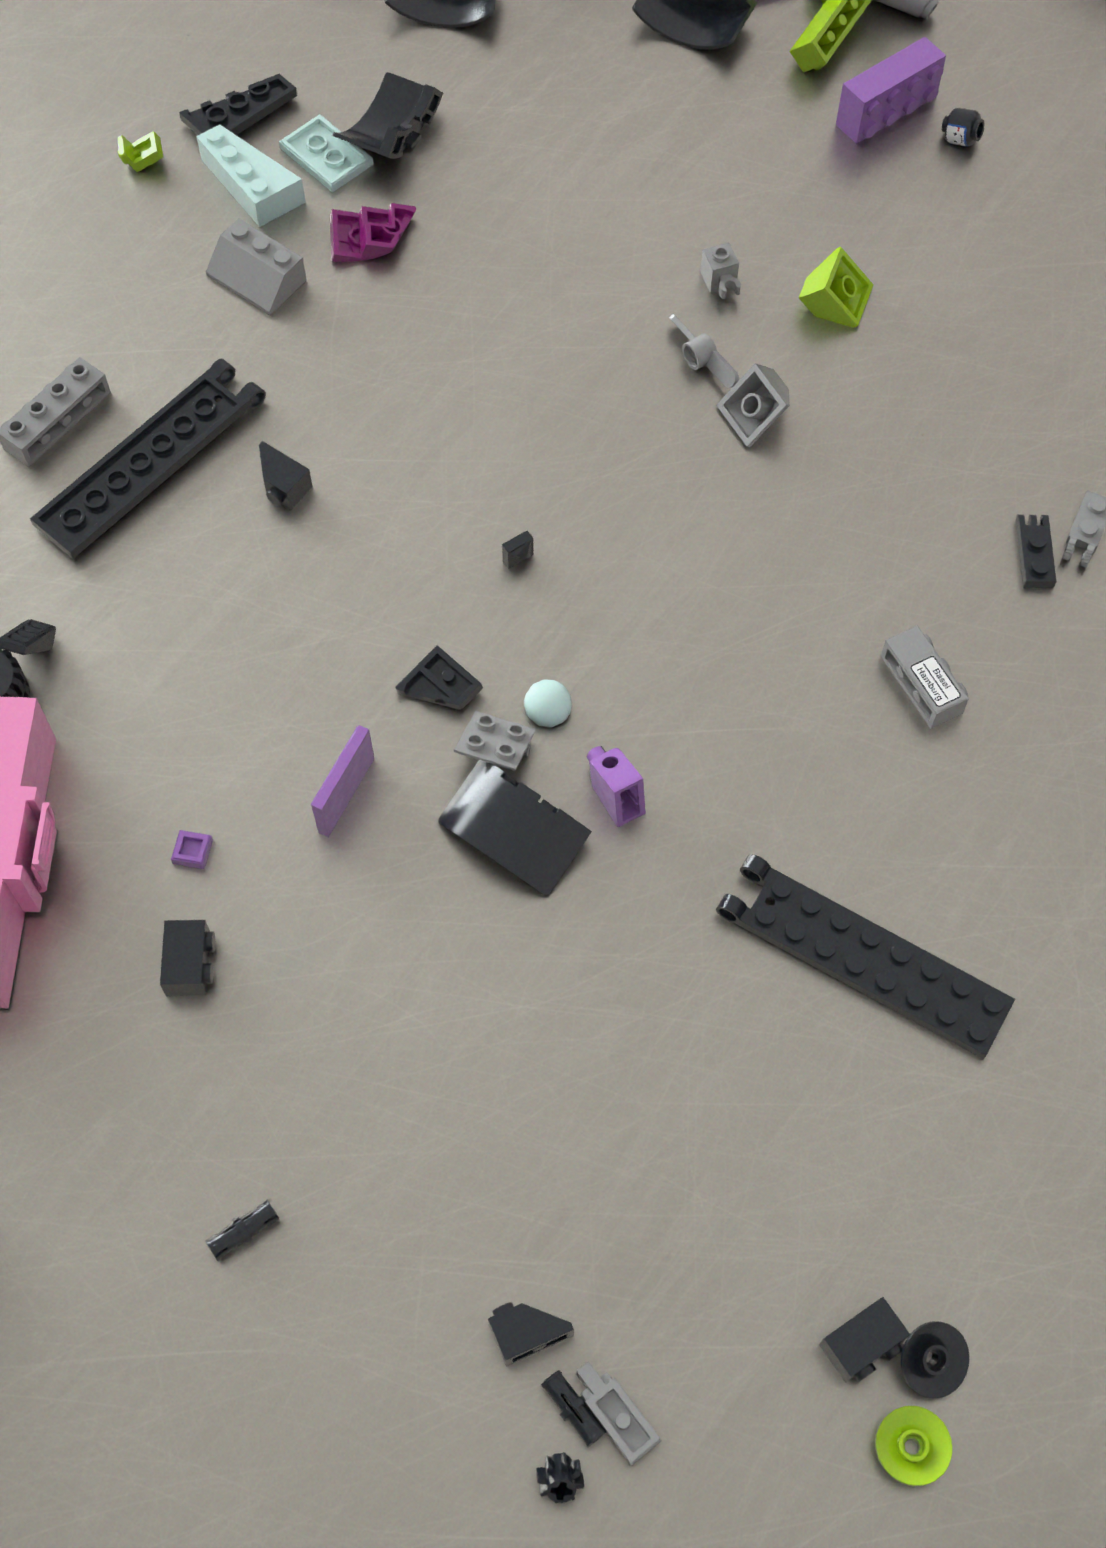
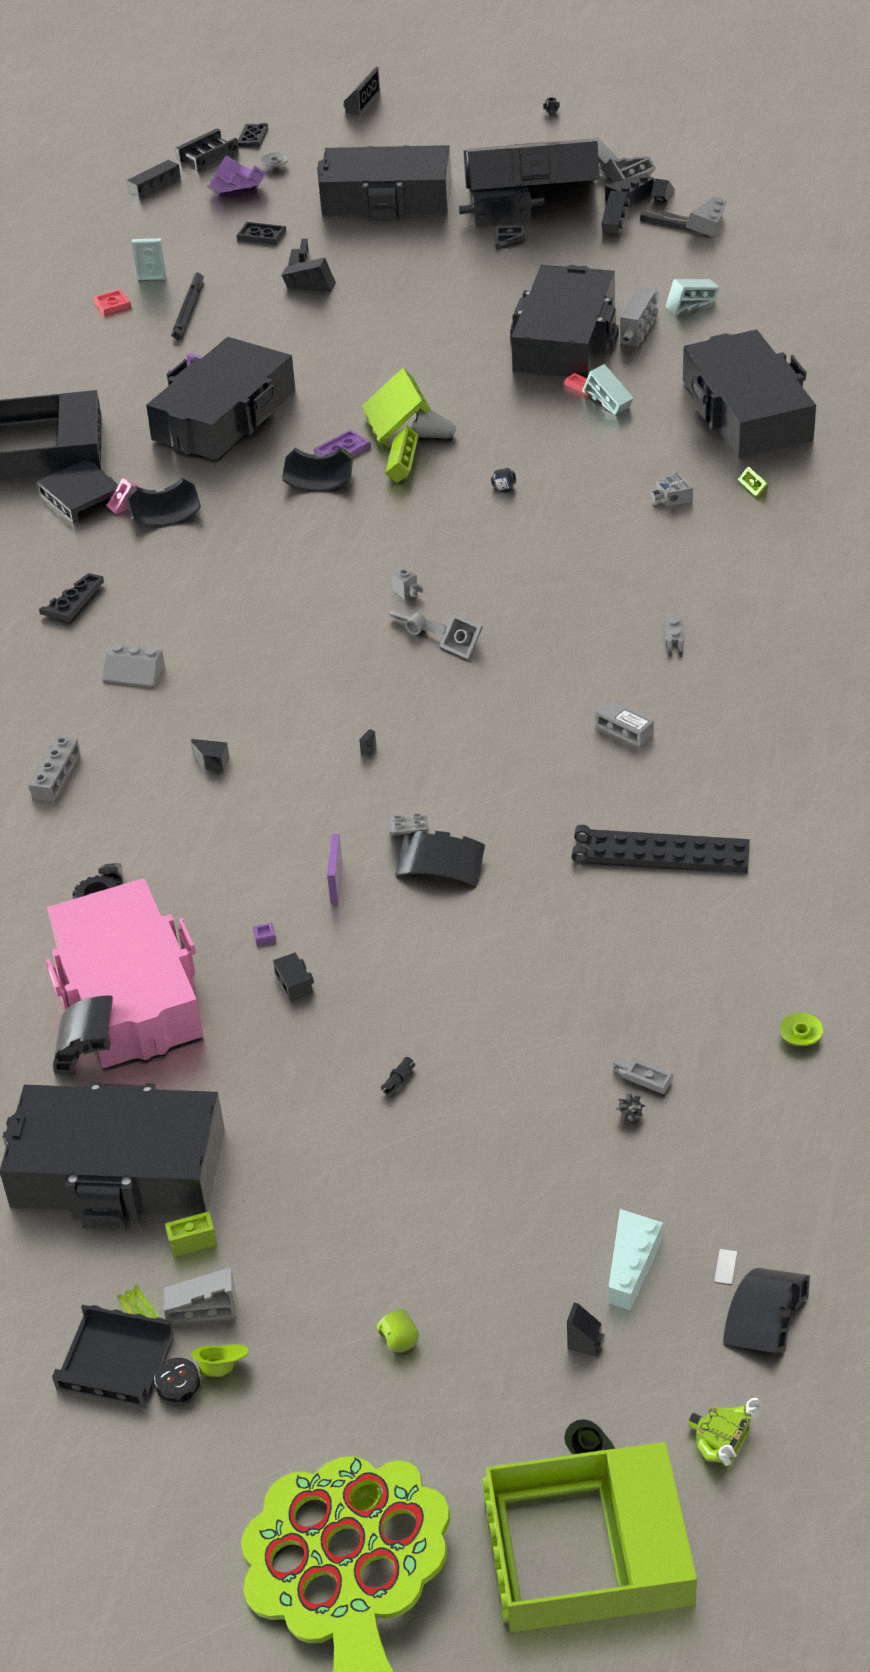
camera: 20 degrees left, 20 degrees down
black hinge [30,359,266,559] -> none
lime bracket [117,131,163,172] -> none
light aqua wedge [196,125,306,227] -> none
light aqua tile [279,114,373,193] -> none
magenta slope [330,203,416,262] -> none
black panel [332,72,443,159] -> none
black wing [395,645,483,710] -> none
black slope [488,1302,574,1367] -> none
light aqua hair [524,680,572,727] -> none
black pin [541,1370,606,1447] -> none
medium lavender torso [587,746,646,827] -> none
lime slope [799,247,874,328] -> none
black brick [819,1297,910,1383] -> none
medium lavender brick [836,37,946,144] -> none
black dish [901,1321,970,1398] -> none
black hinge [1016,515,1057,588] -> none

